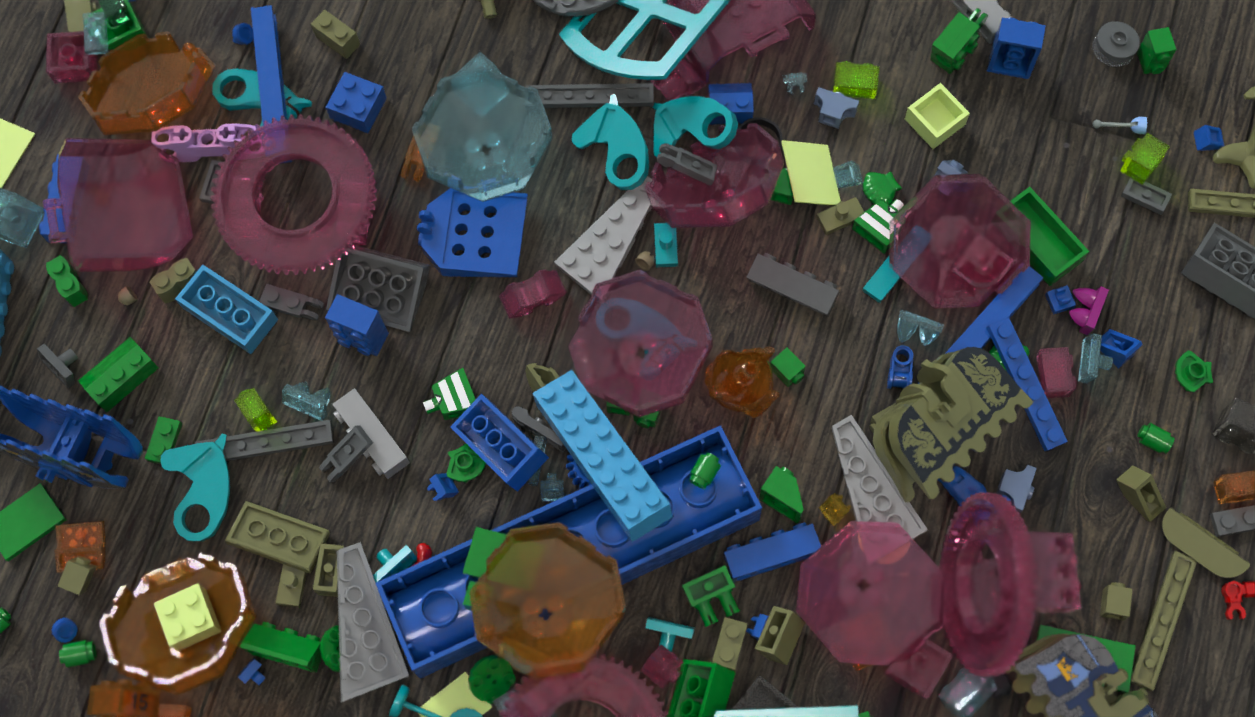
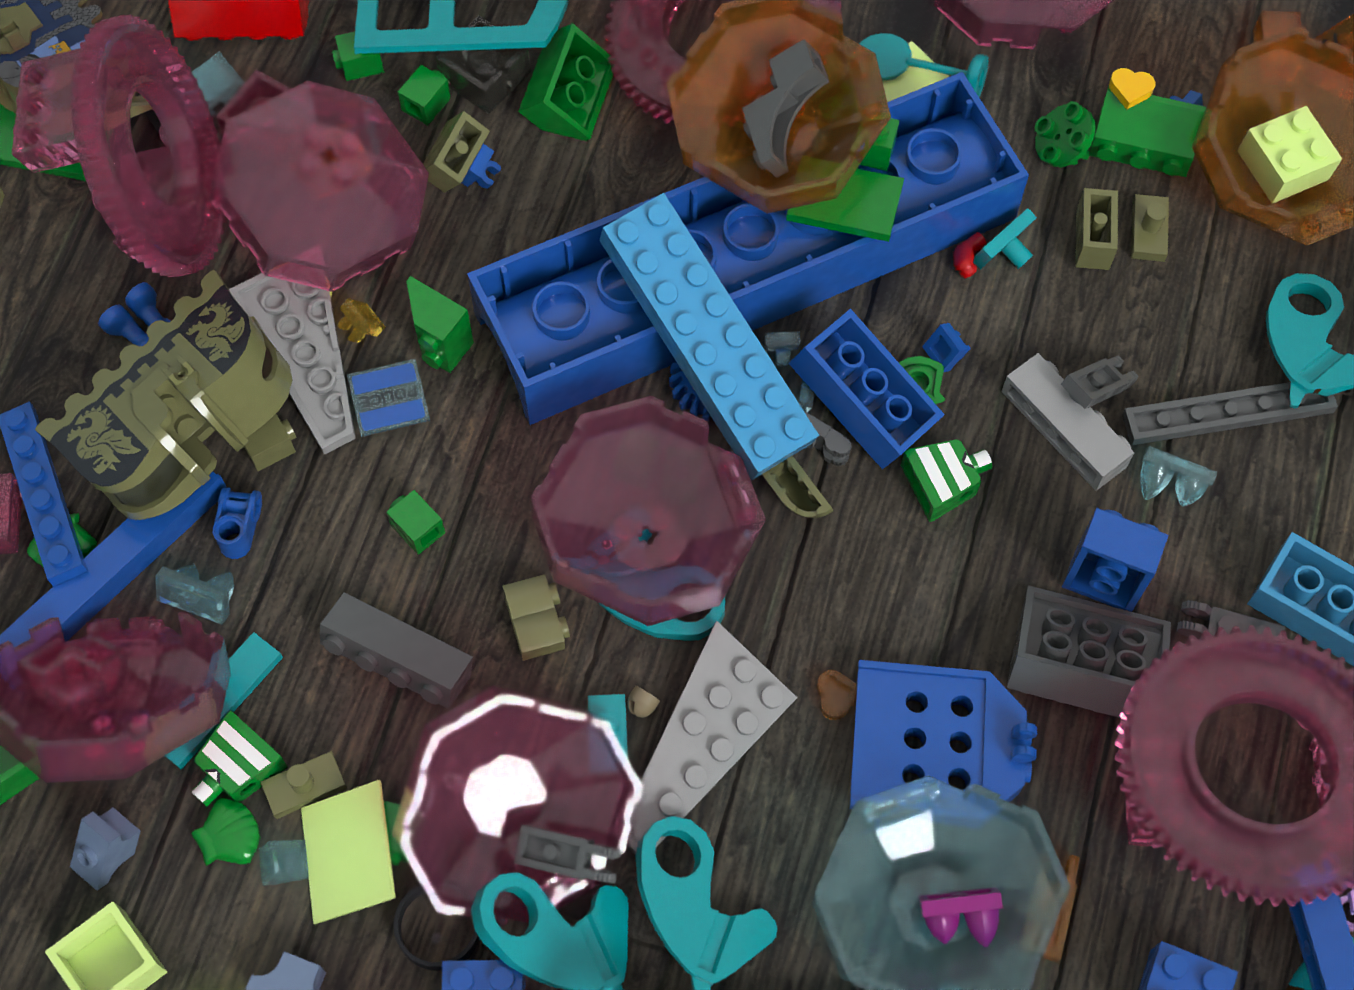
camera: 175 degrees right, 5 degrees down
olive tile [225,501,330,574] -> none
clear neon green brick [234,387,277,432] -> none
light grey wing [337,542,409,702] -> none
clear pink brick [499,269,567,319] -> none
clear pink brick [640,645,684,689] -> none
teal tile [645,617,695,652] -> none
green brick [681,566,740,627] -> none
green brick [689,453,721,490] -> none
clear orange piece [705,346,780,418] -> none
olive brick [712,617,747,671] -> none
blue brick [723,523,822,583] -> none
sand blue brick [995,465,1036,516] -> none
none -> piece [347,359,430,437]
none -> green brick [398,65,451,126]
none -> olive brick [502,574,570,661]
none -> dark grey arch [742,39,830,178]
none -> clear orange tile [817,670,857,720]
none -> magenta tile [918,887,1003,948]
none -> yellow tile [1109,68,1155,109]

